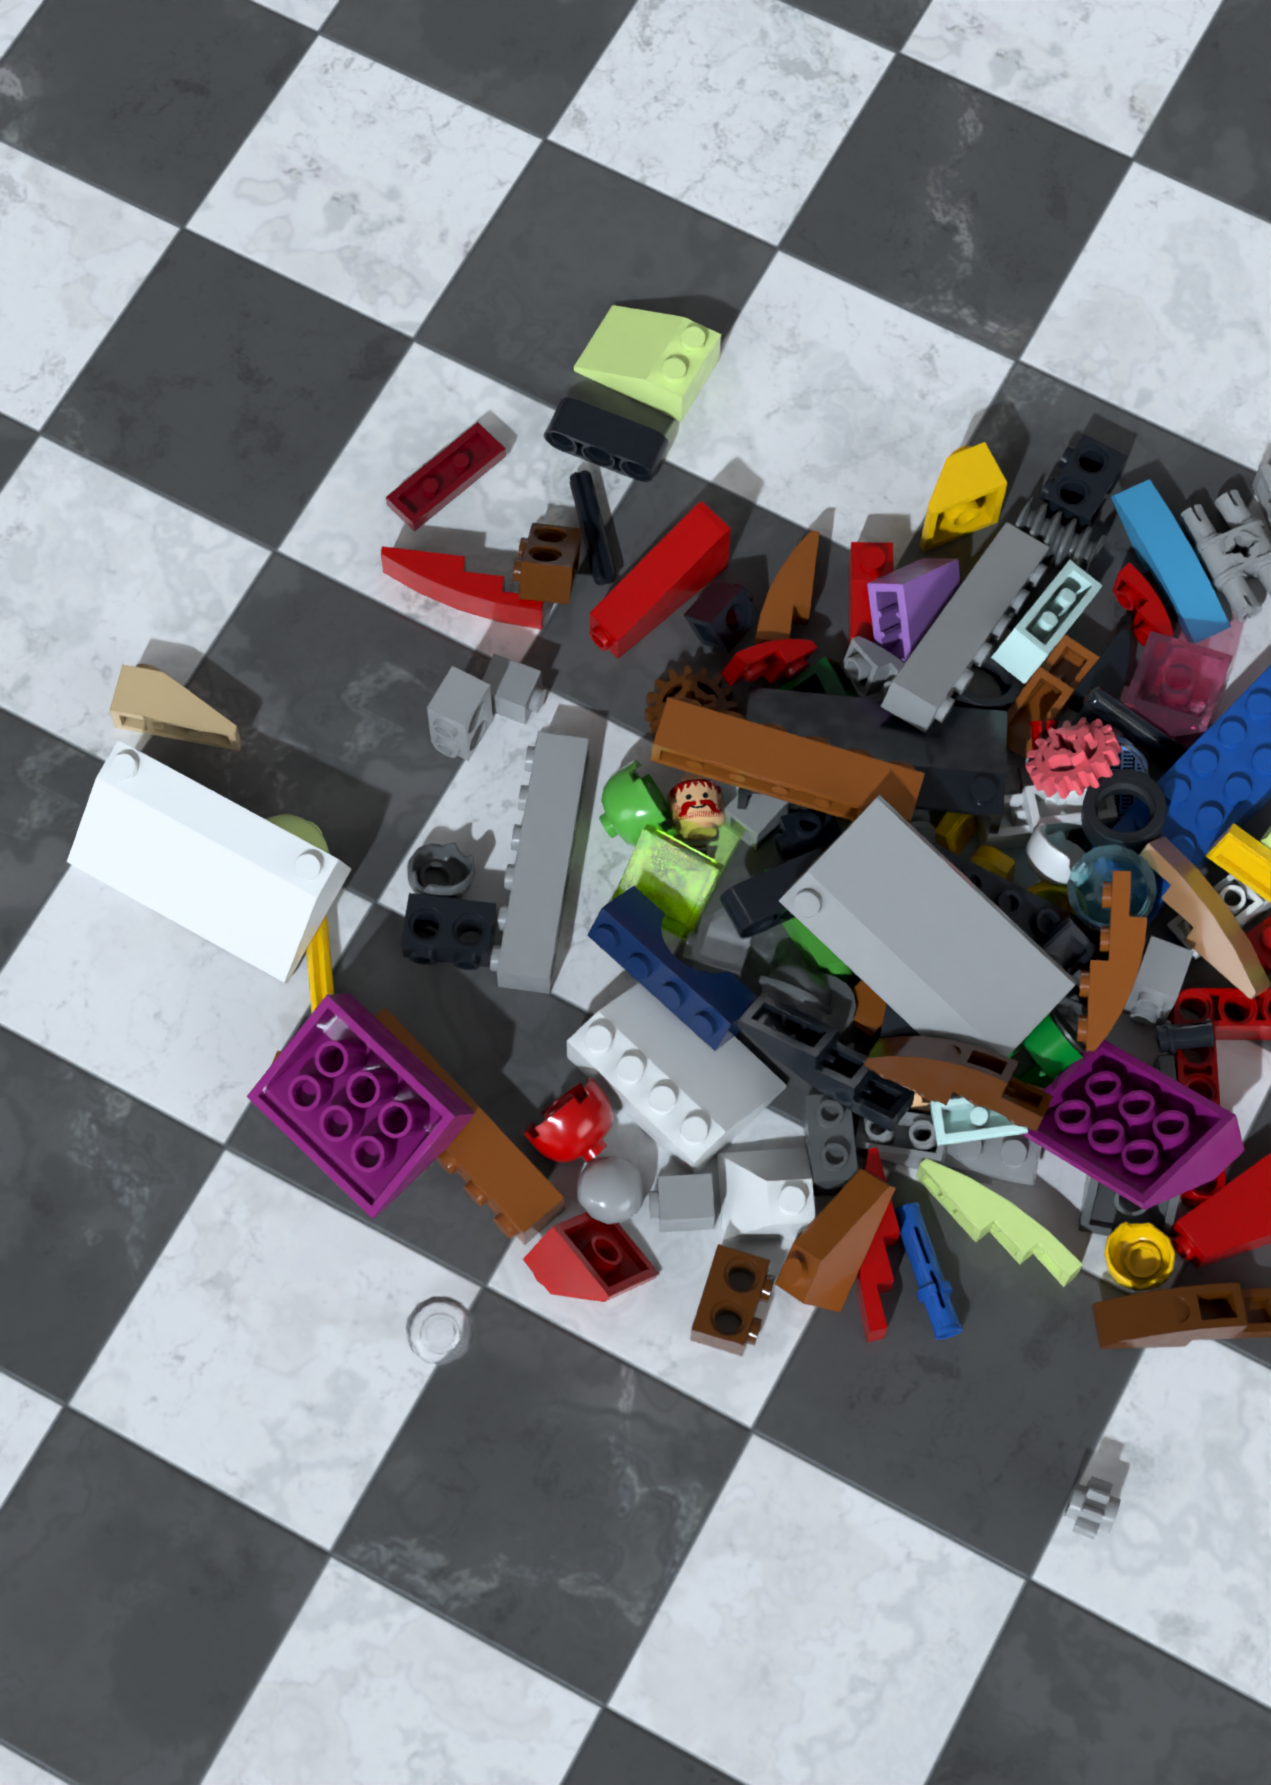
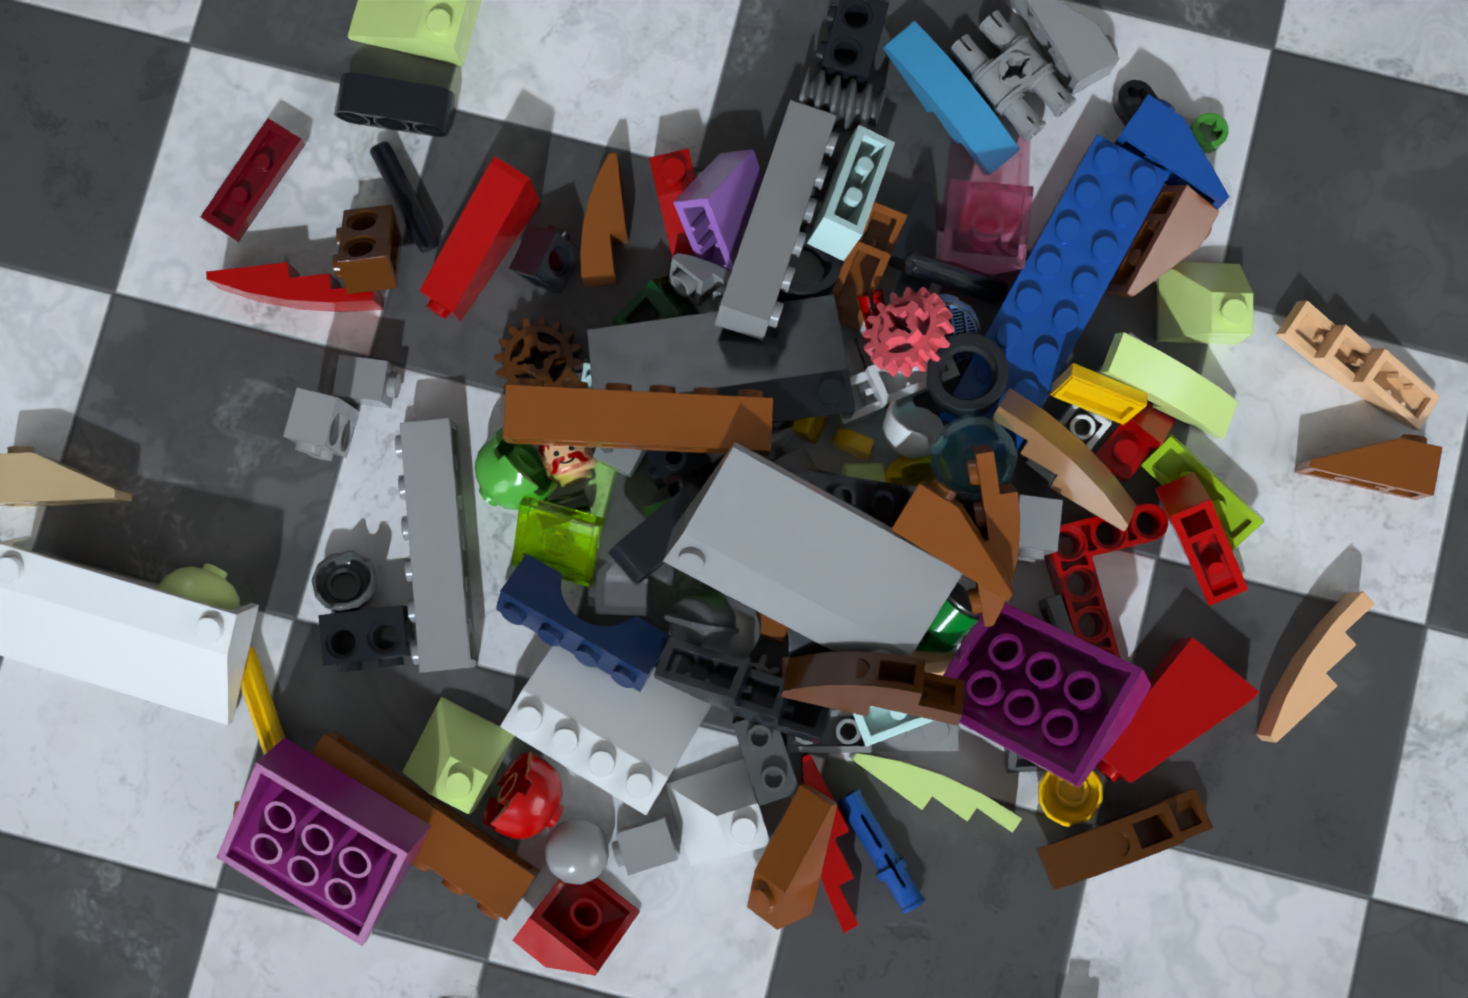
camera: 10 degrees left, 15 degrees up
reddish brown brick [690,1244,776,1356] -> none
red slope [720,639,817,687] -> none
yellow slope [920,442,1007,552] -> none
red slope [1112,562,1174,656] -> none
black pin [1155,1018,1214,1056] -> none
none -> yellowish green slope [403,697,515,814]
none -> dark orange slope [891,479,1015,602]

